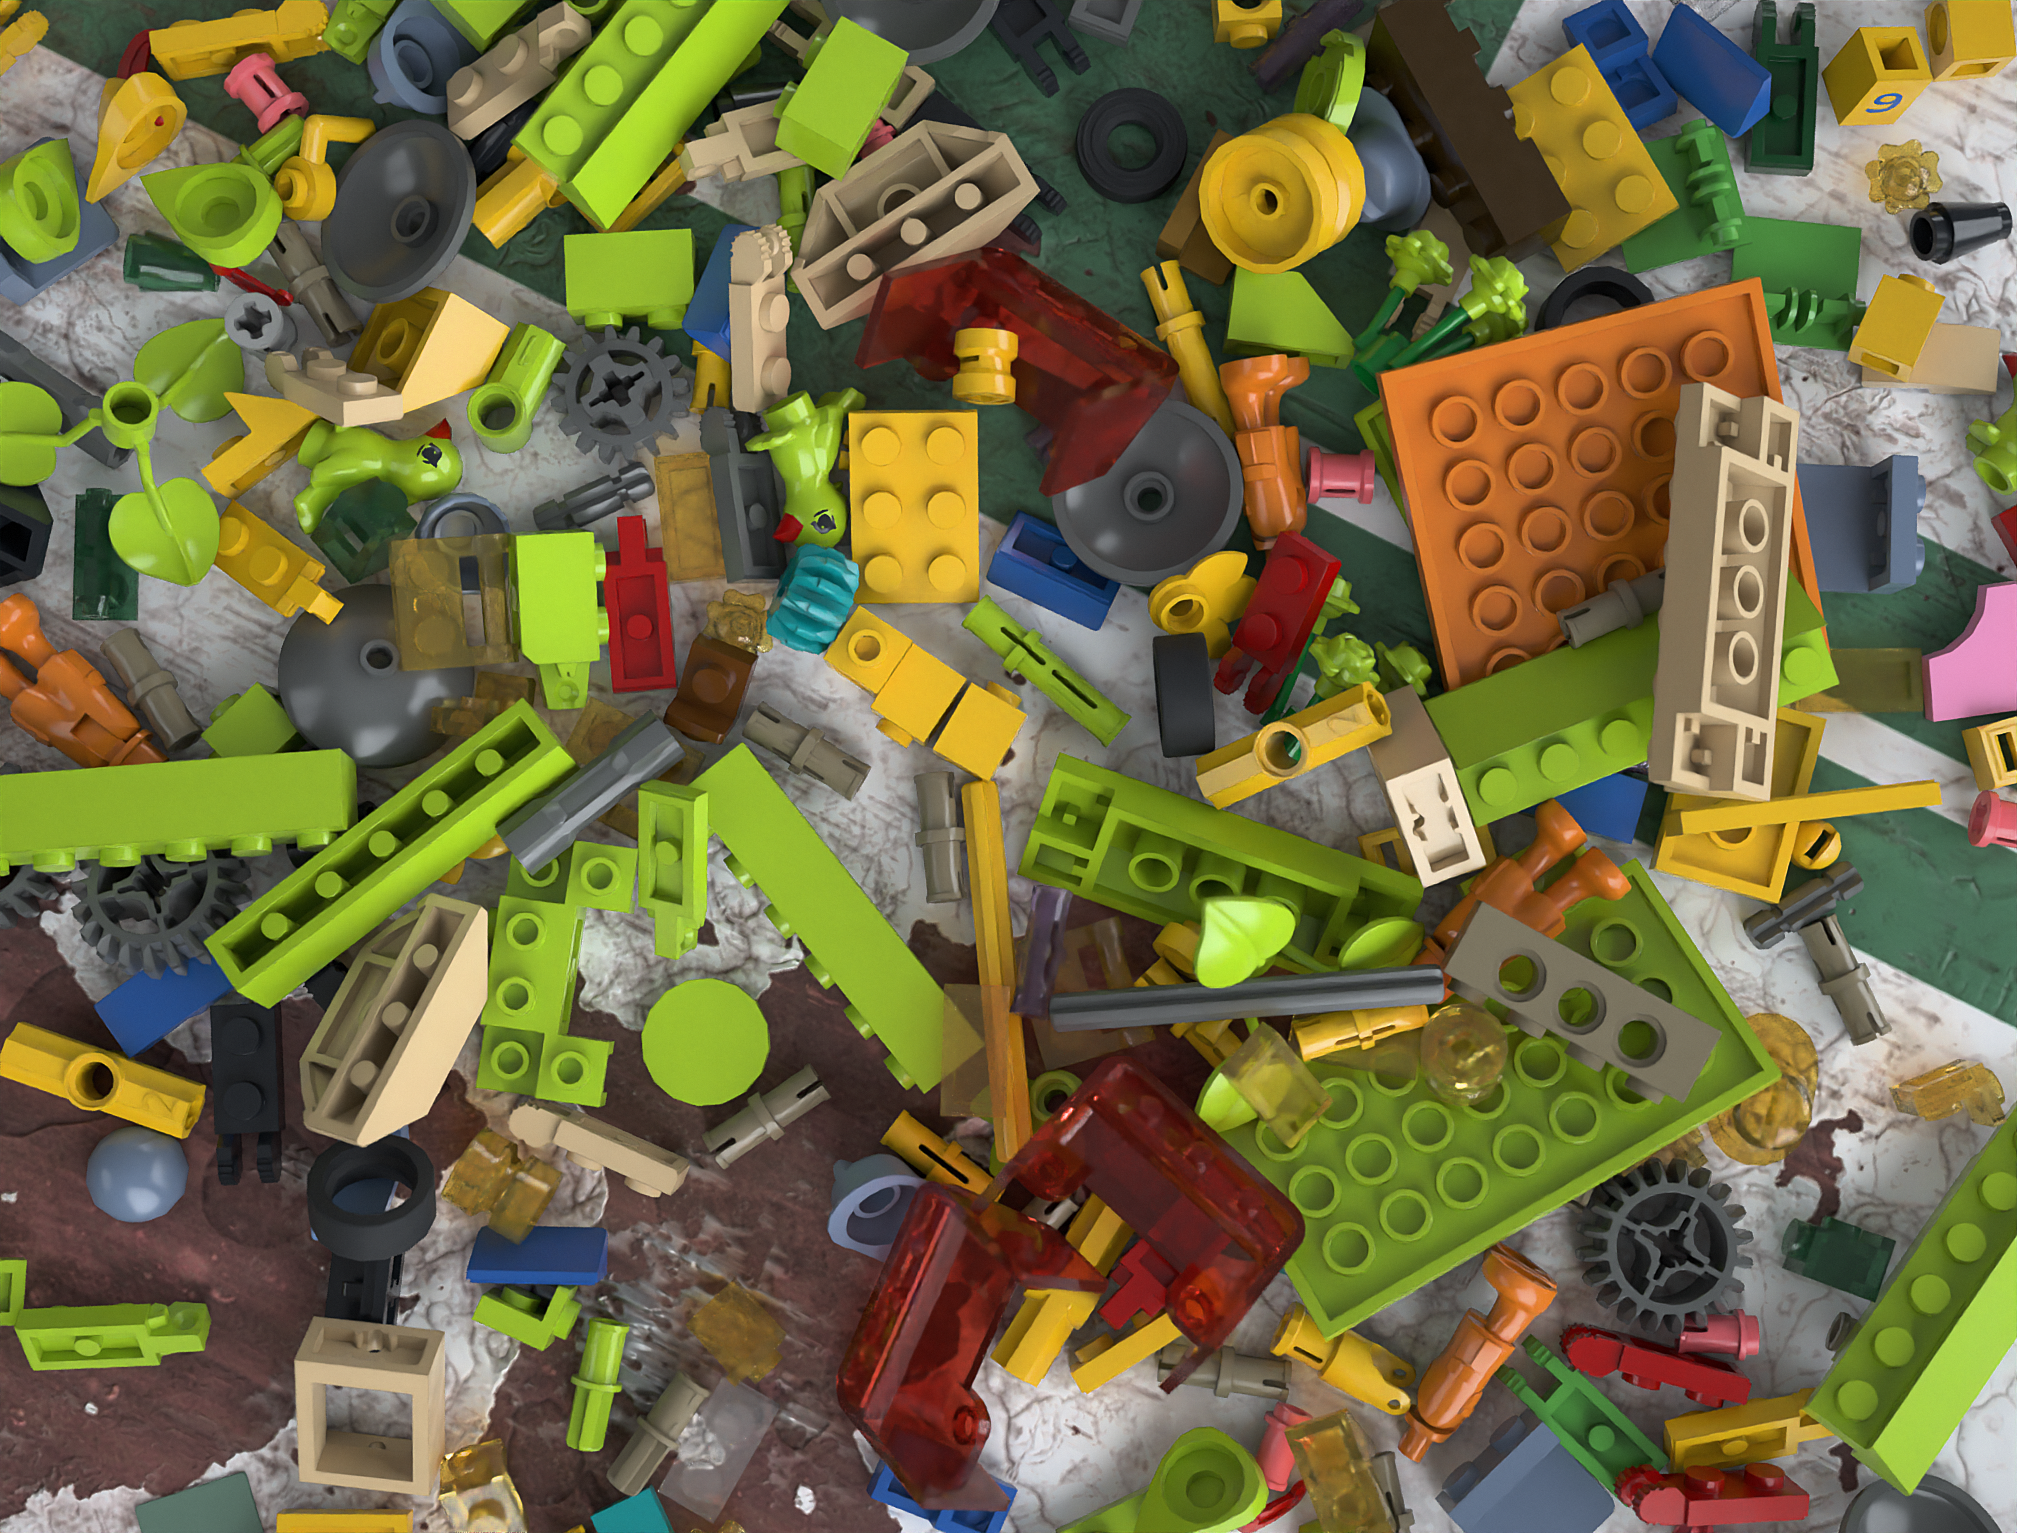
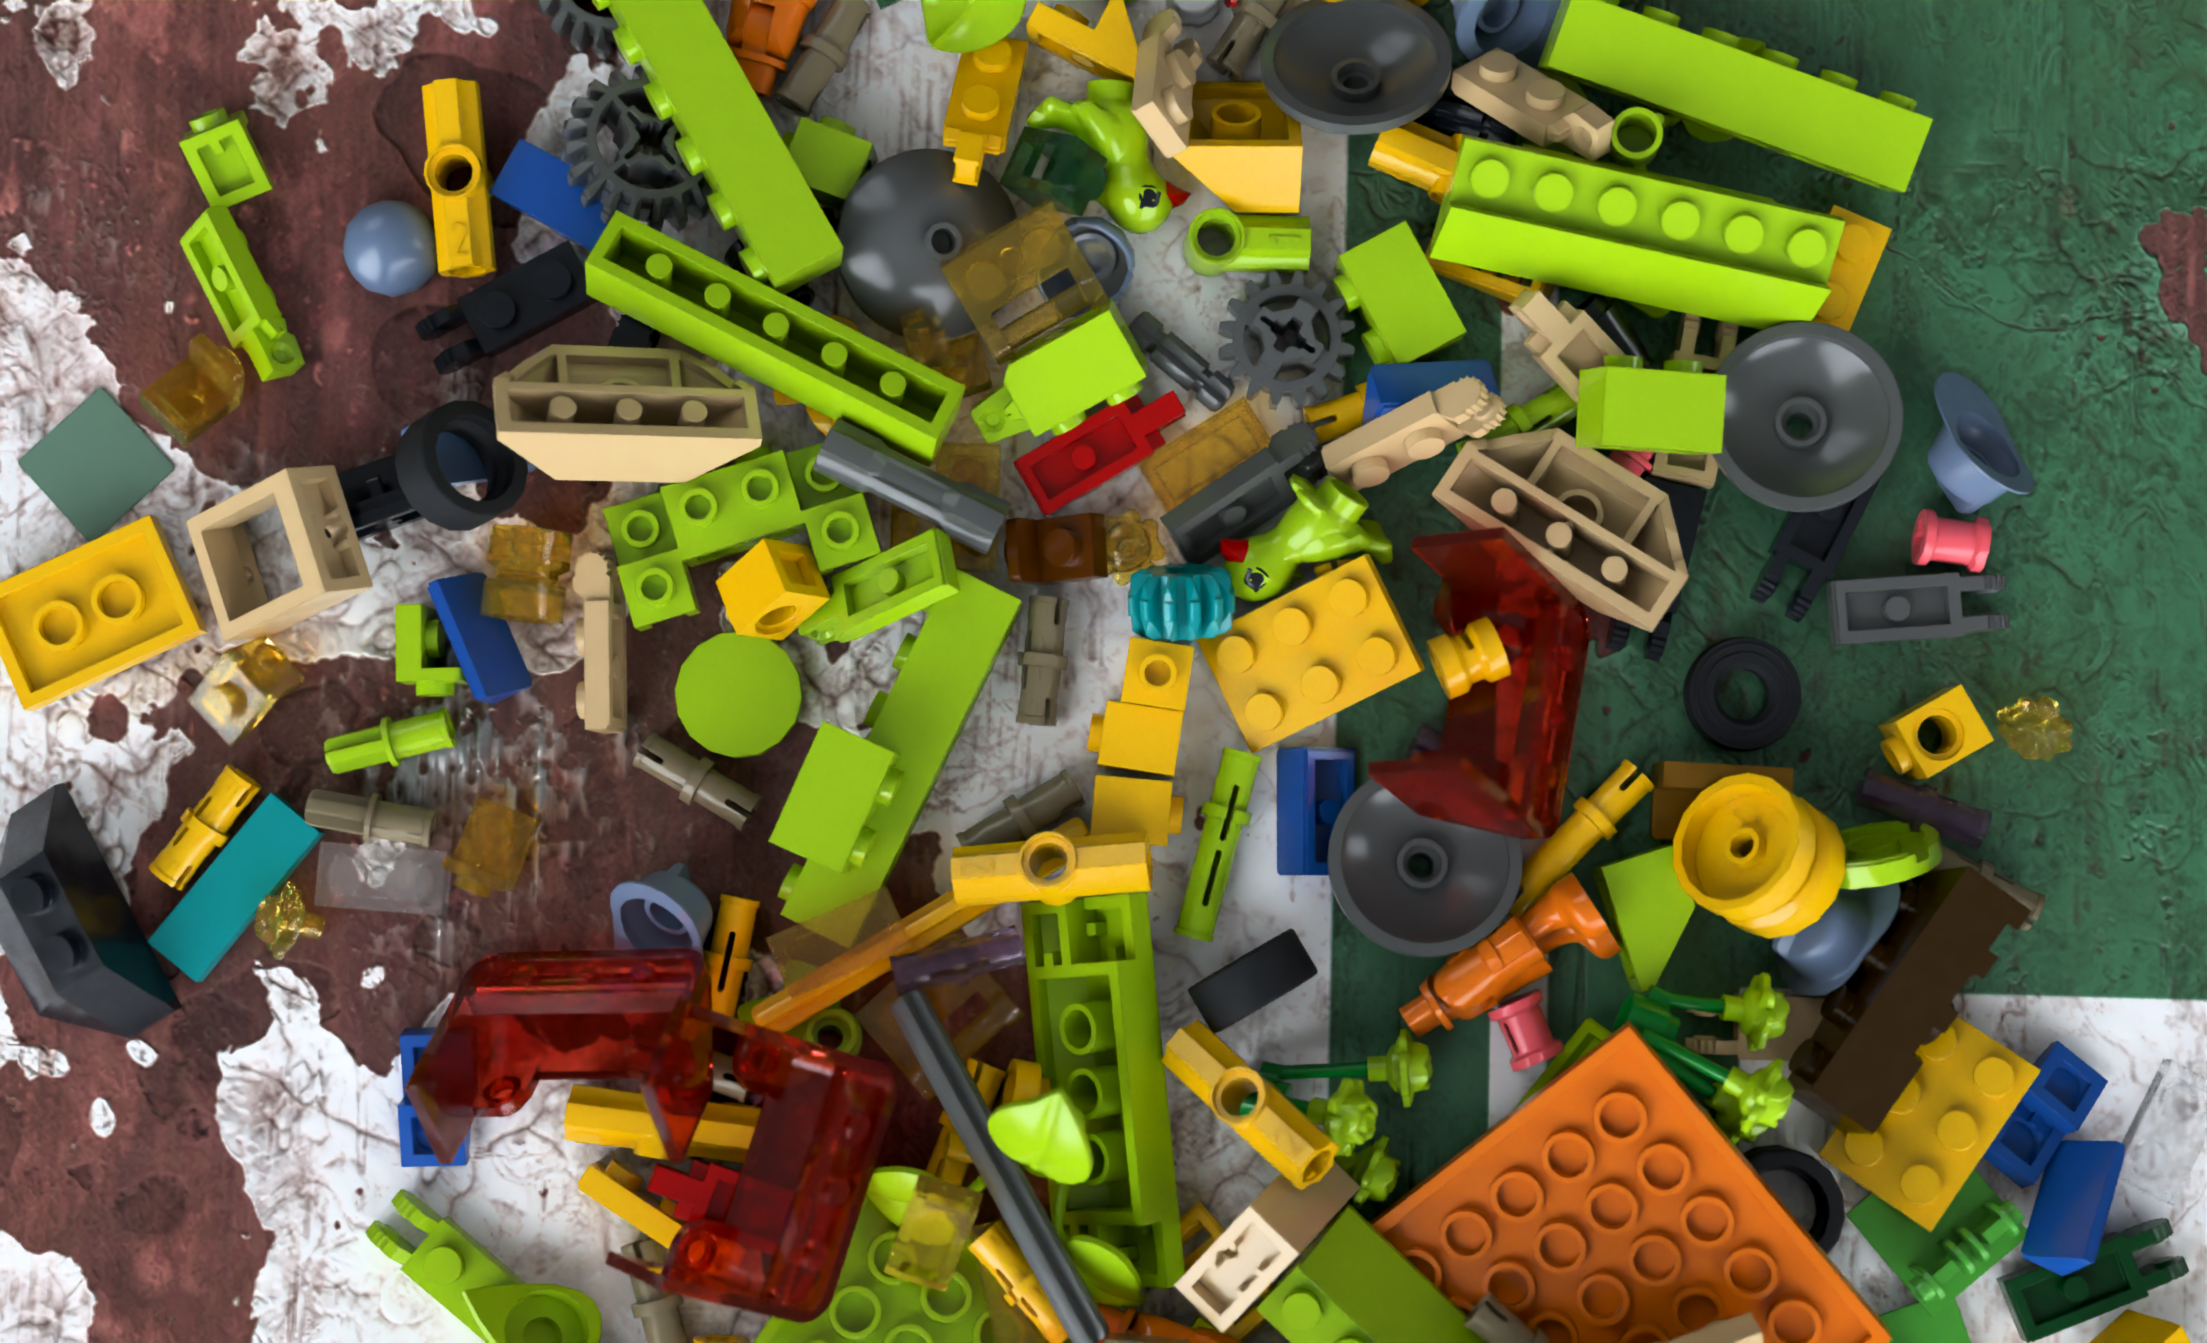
camera: 70 degrees right, 0 degrees up
yellow plate [1147,551,1258,659] -> none
red hinge [1213,530,1342,716] -> none
none -> clear yellow bracket [139,333,245,447]
none -> yellow brick [715,538,831,641]
none -> lime brick [768,721,904,874]
none -> yellow piece [950,831,1153,907]

